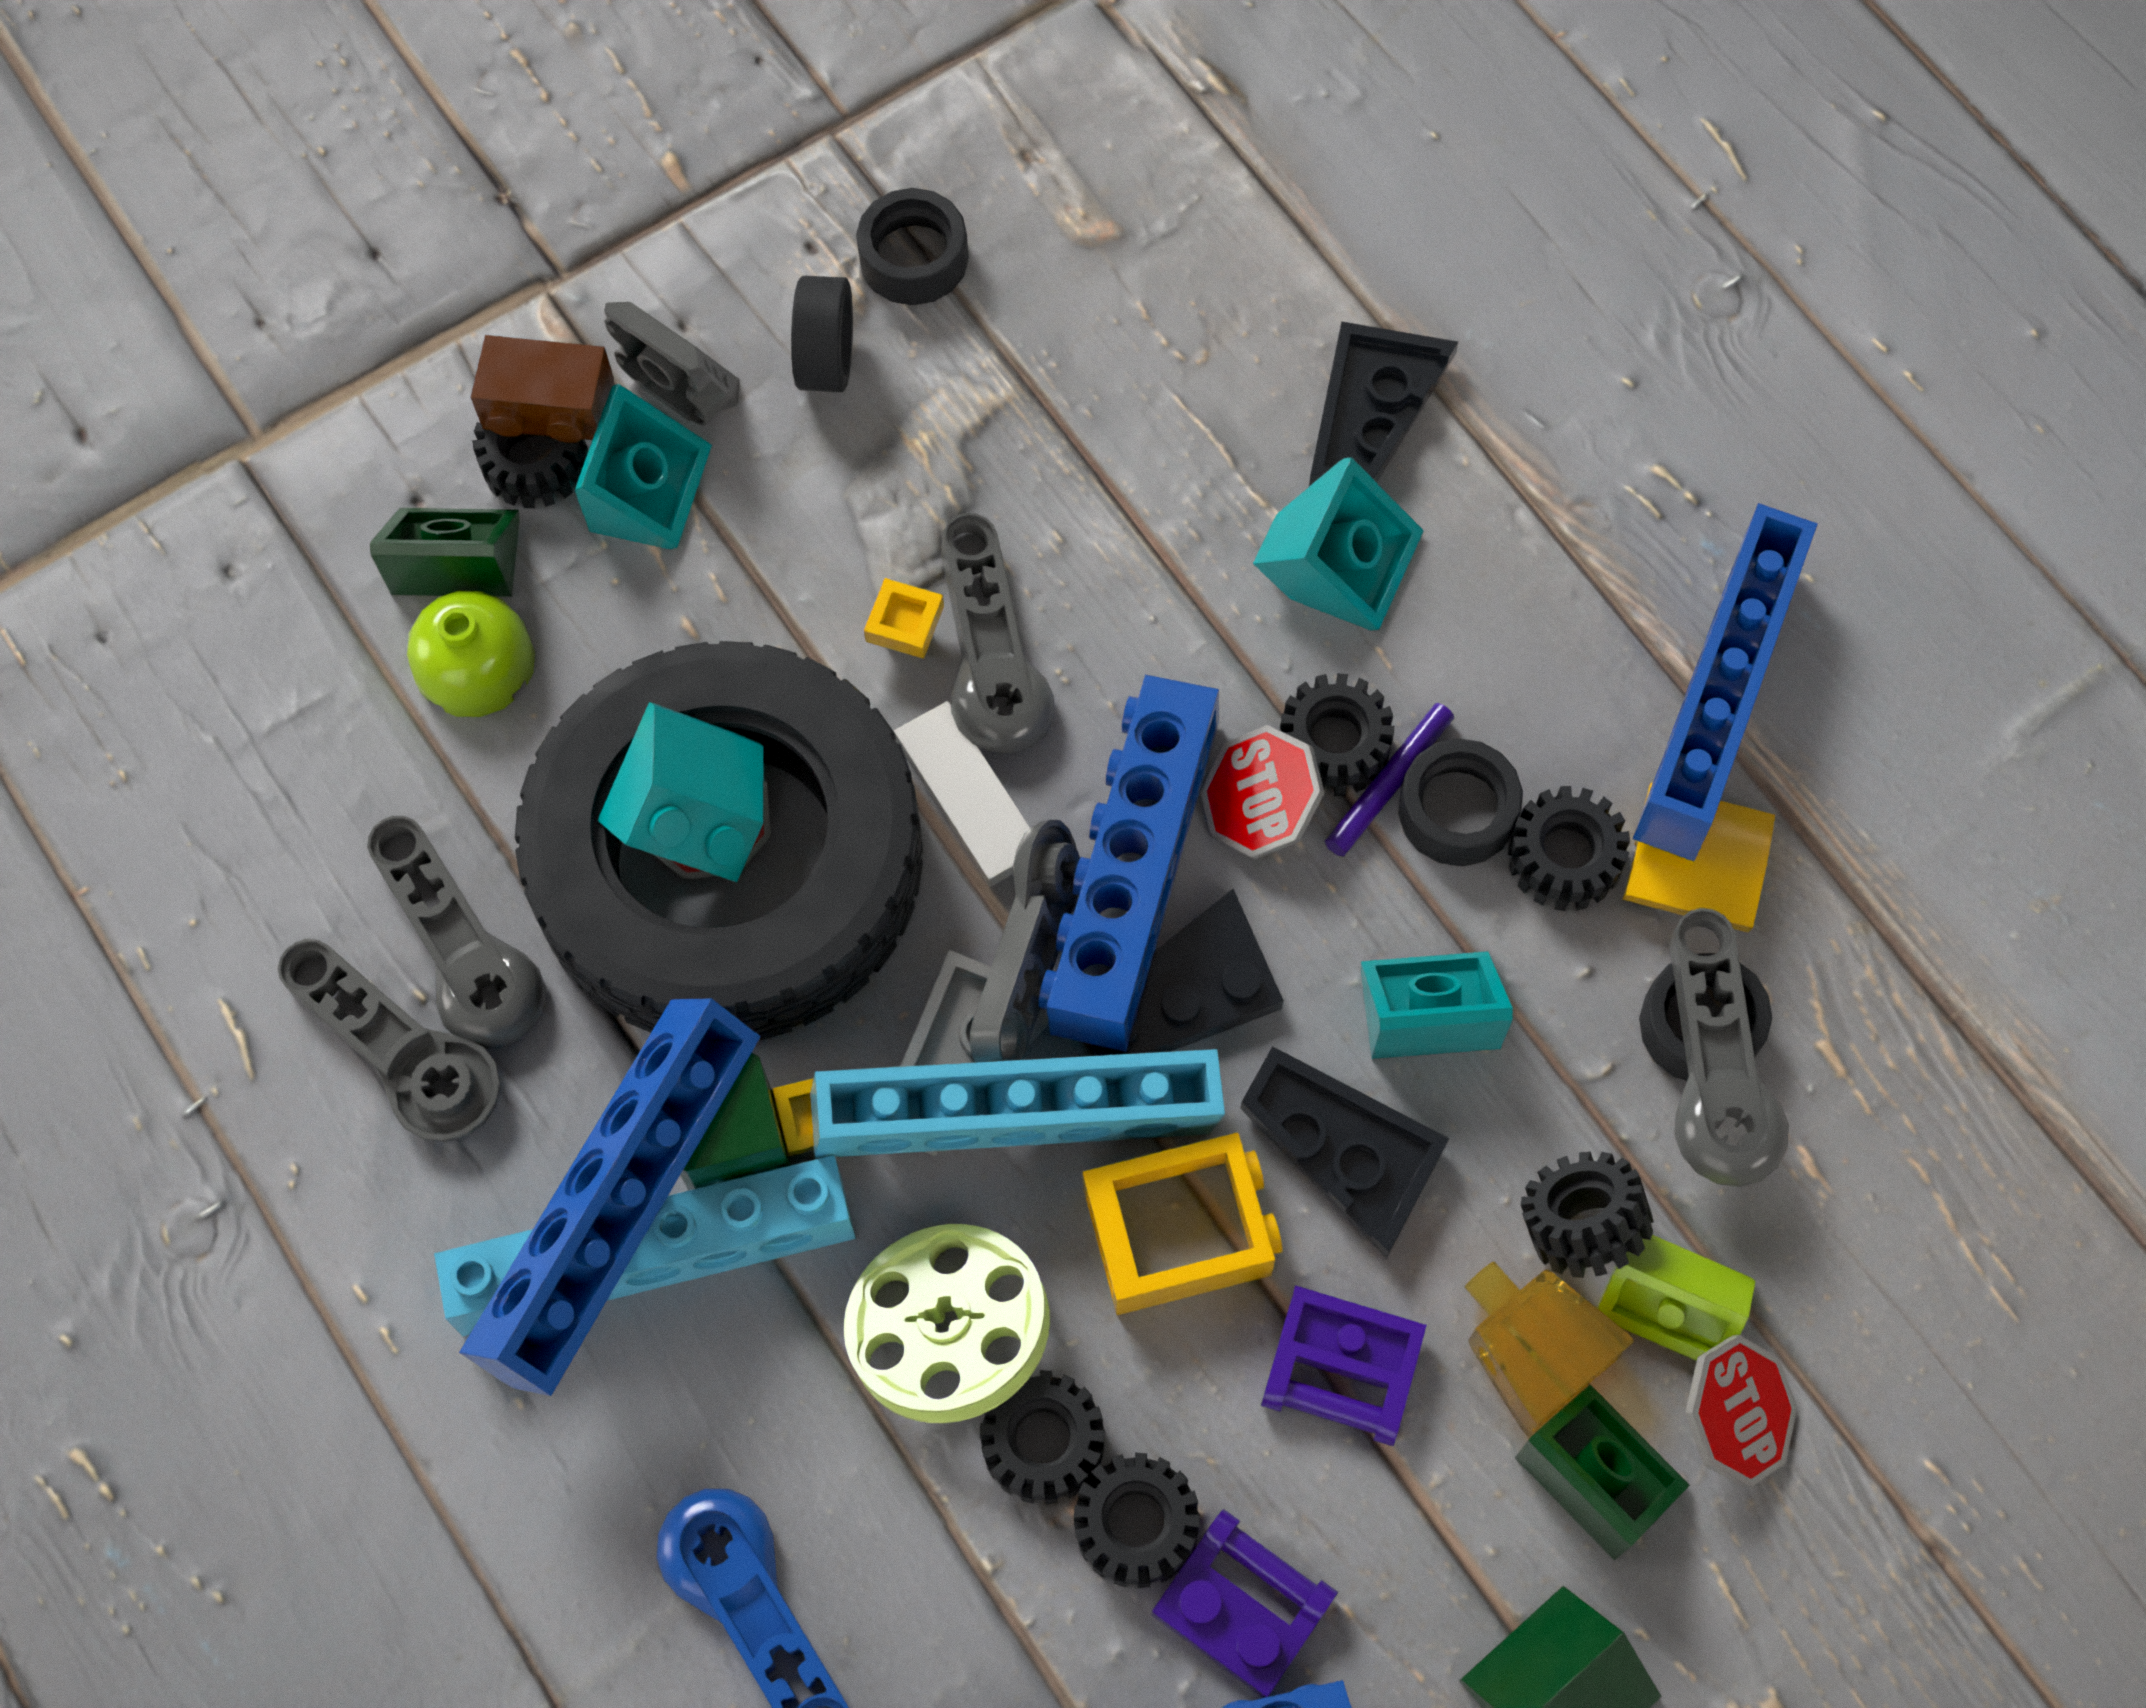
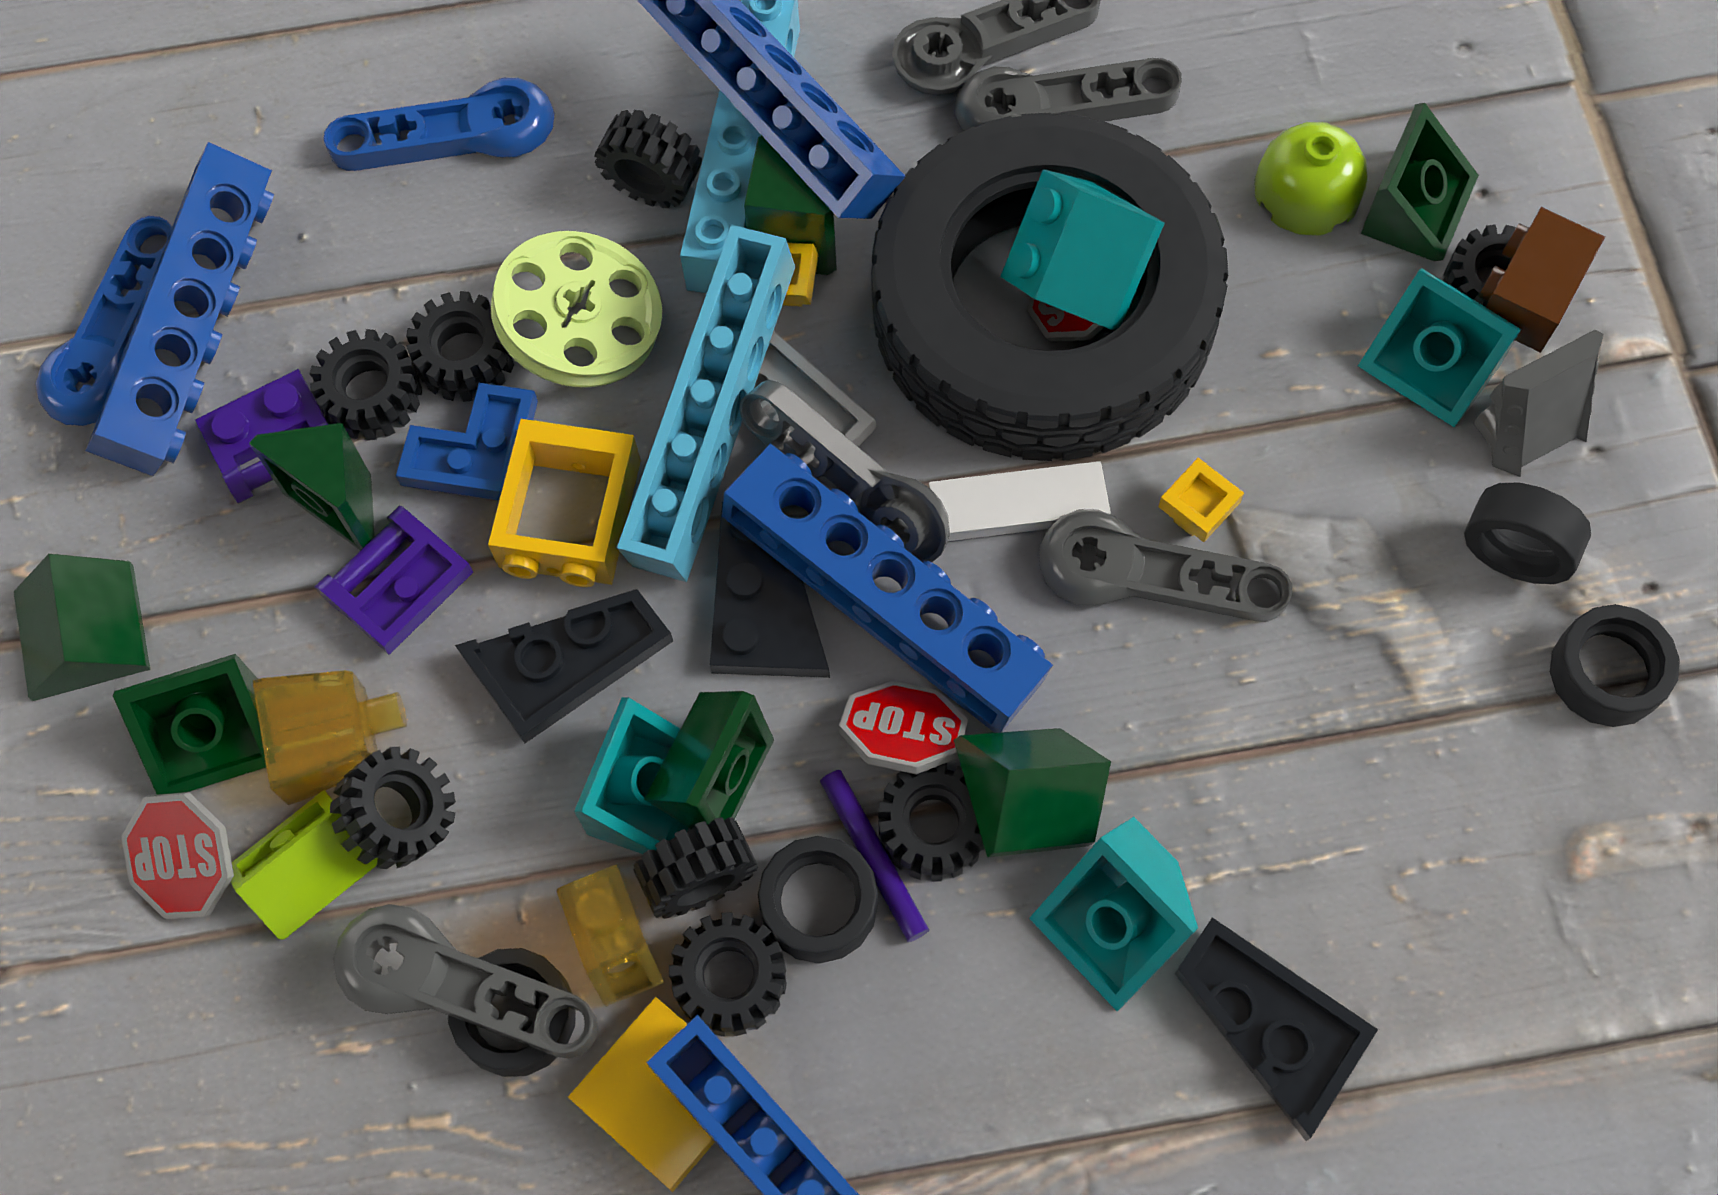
camera: 115 degrees right, 0 degrees up
none -> dark green slope [249,423,375,550]
none -> blue plate [396,383,538,500]
none -> clear yellow torso [556,865,665,1007]
none -> black tyre [594,110,702,208]
none -> black tyre [633,817,758,919]
none -> dark green slope [644,691,774,830]
none -> dark green slope [954,728,1111,858]

